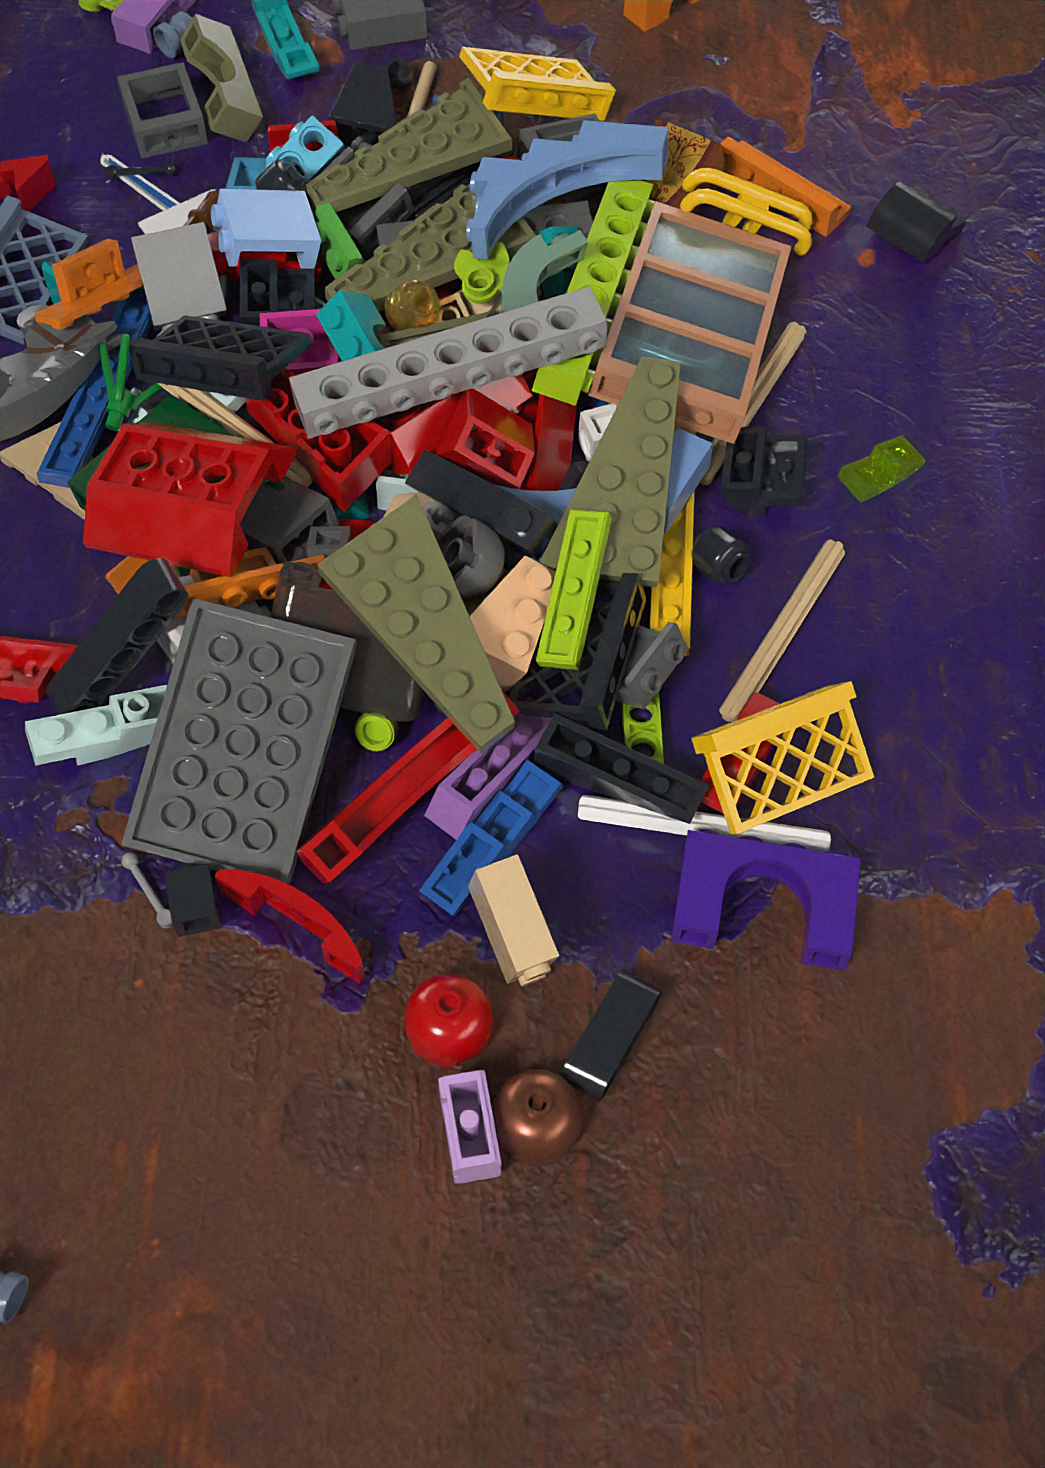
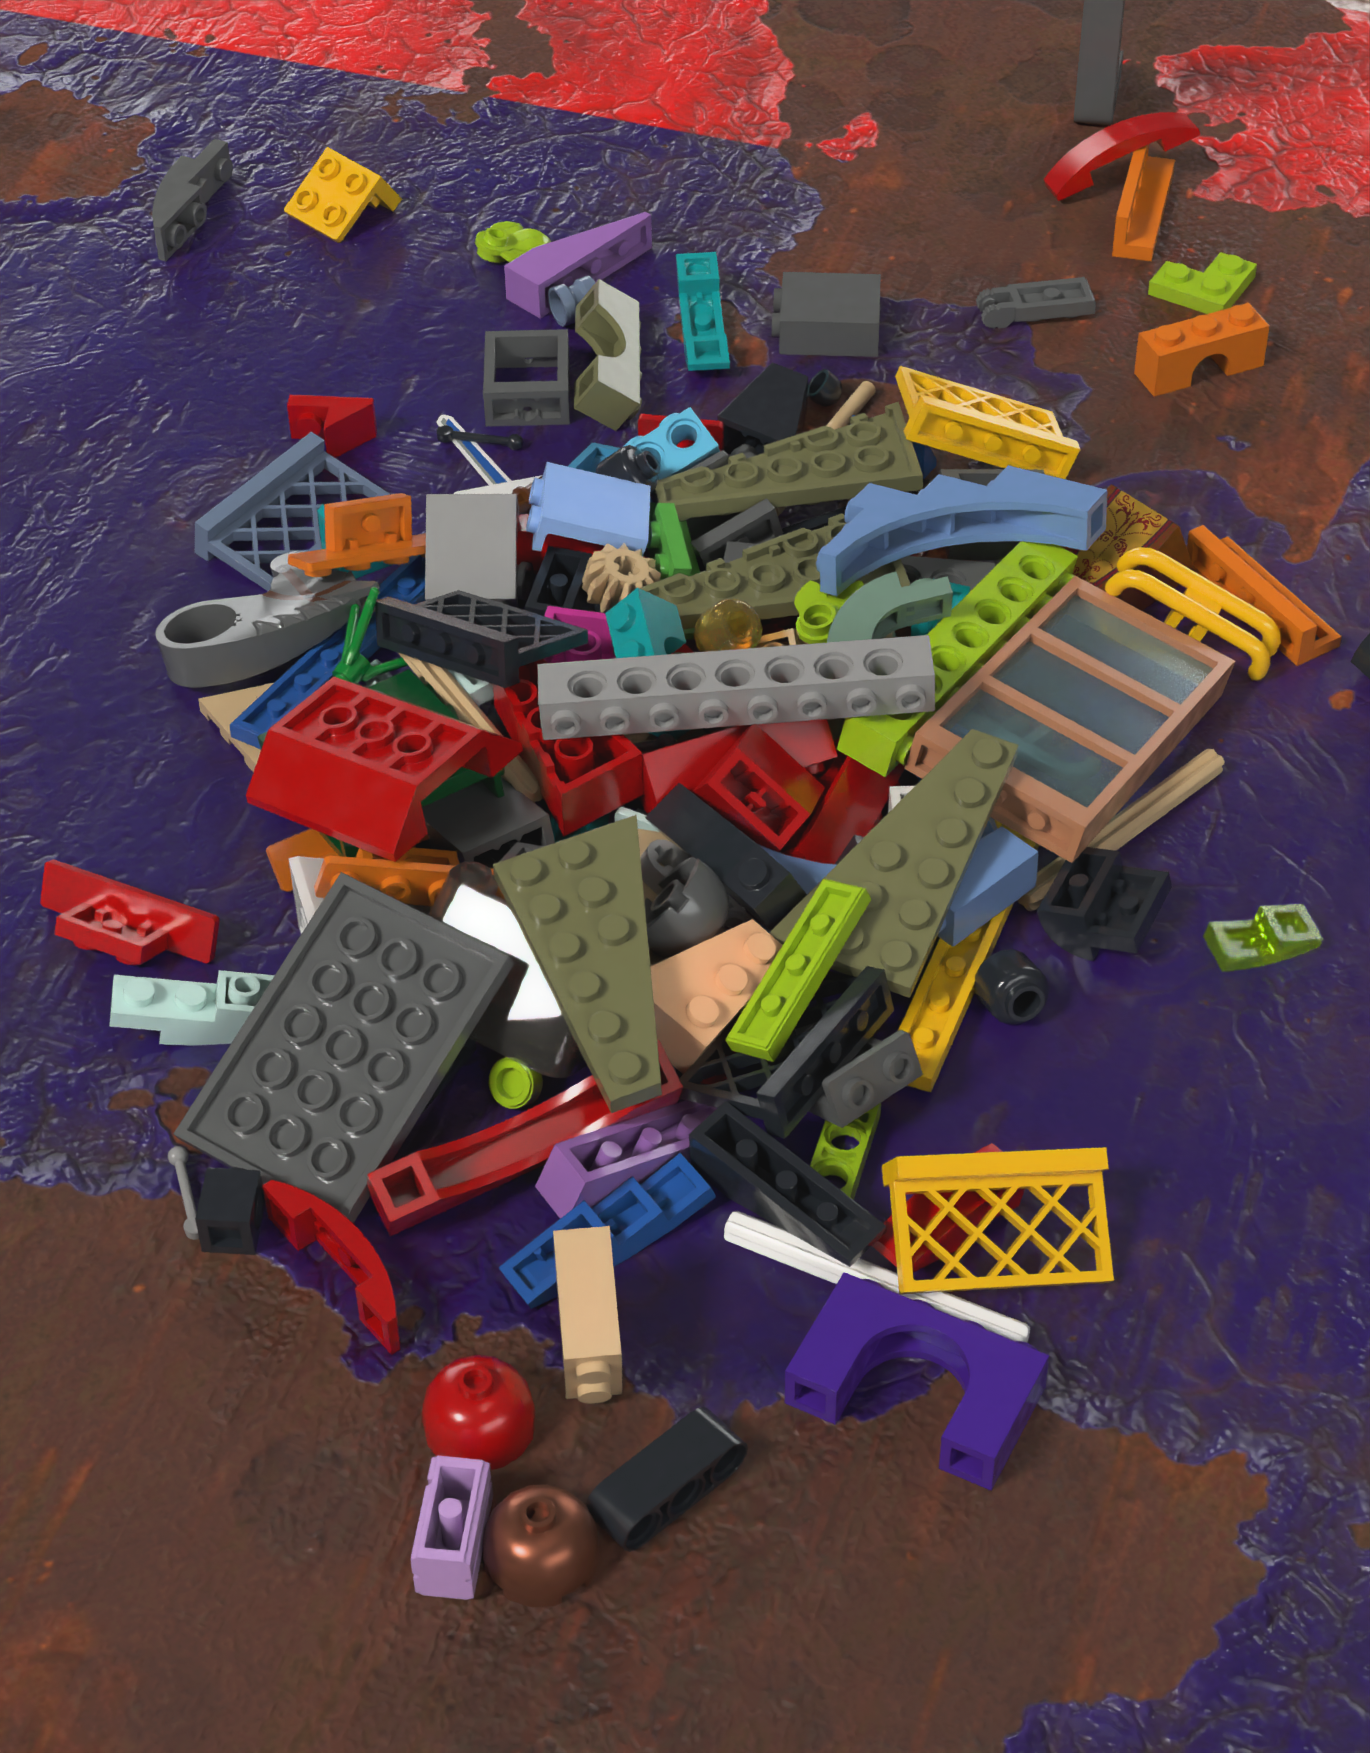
camera: 20 degrees right, 15 degrees down
black beam [46,558,189,715] -> none
tan axle [719,539,845,722] -> none
none -> tan gear [582,543,661,613]

